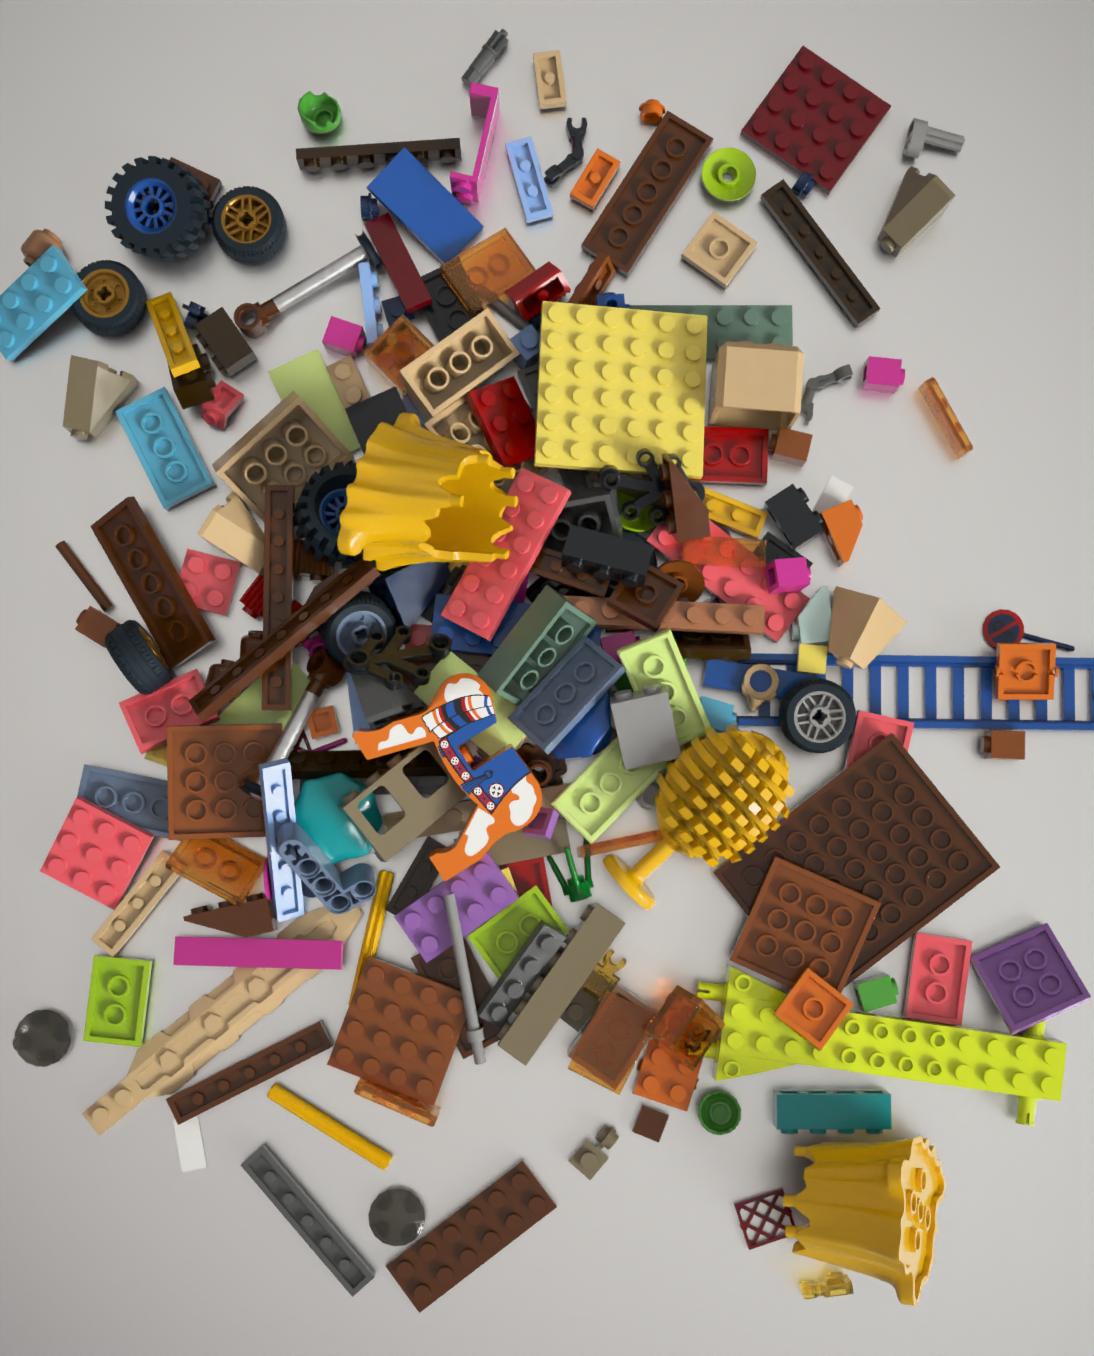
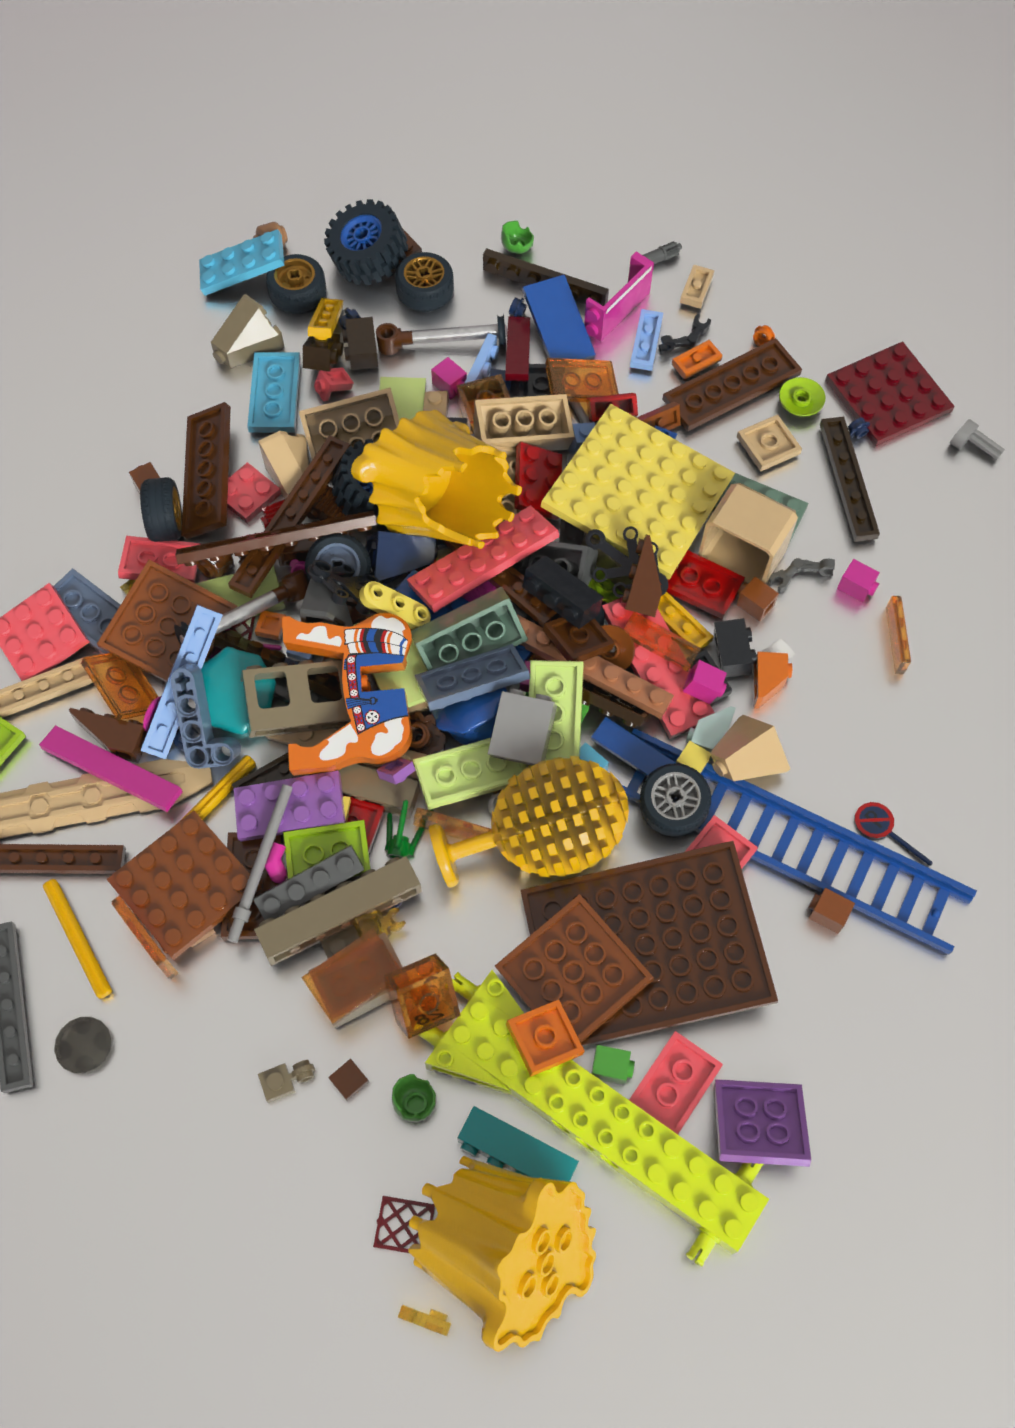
camera: 30 degrees right, 20 degrees down
reddish brown bar [55,541,114,612] -> none
reddish brown plate [385,1159,557,1313] -> none
orange plate [632,1039,703,1112] -> none
tan piece [741,664,779,712] -> none
dark tan slope [877,166,956,257] -> none
orange plate [994,643,1059,700] -> none
none -> dark pink arm [265,842,288,883]
none -> light yellow plate [359,581,431,630]

